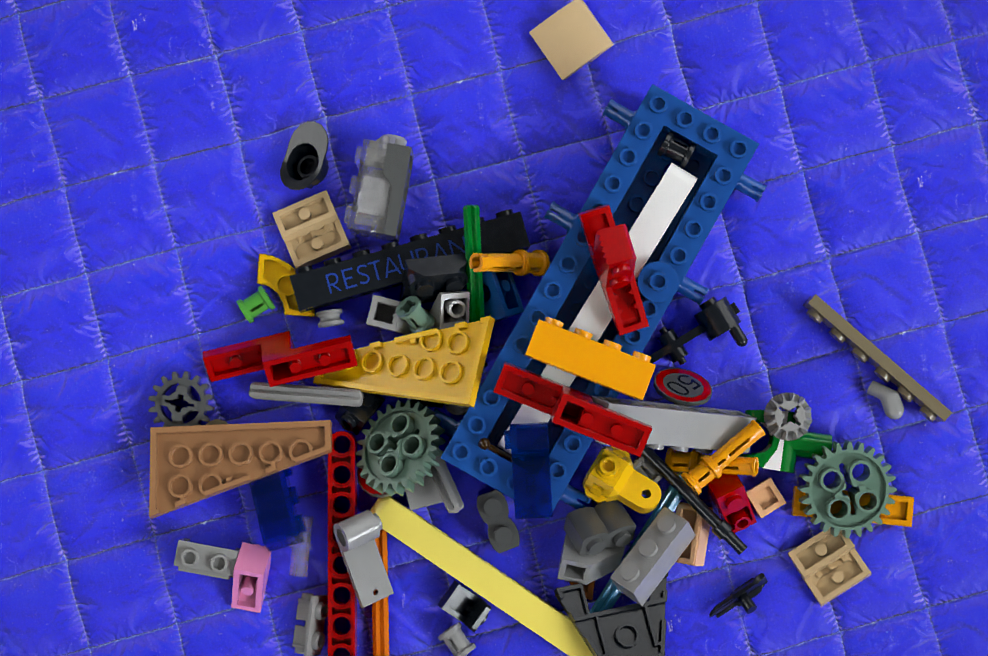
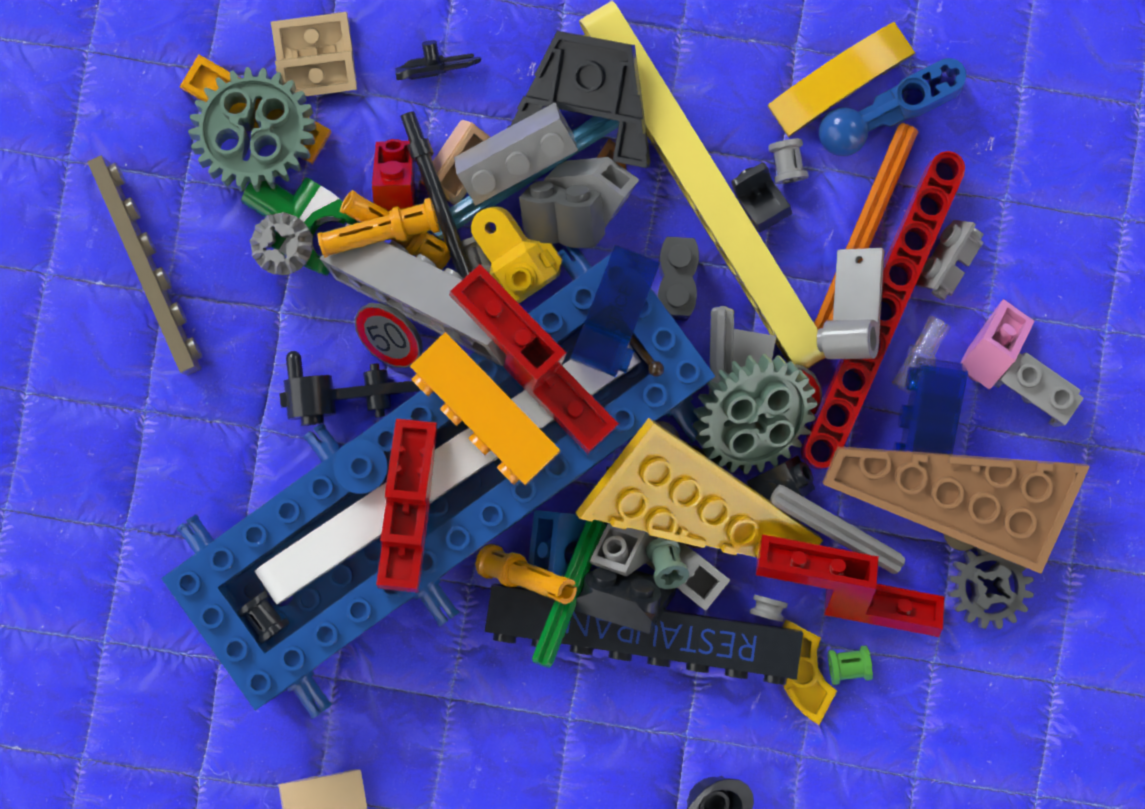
camera: 155 degrees left, 0 degrees up
tan slope [272,190,352,269] -> none
clear piece [344,134,414,242] -> none
red brick [593,224,637,289] -> none
light nougat tile [746,477,786,518] -> none
light grey arm [867,380,904,420] -> none

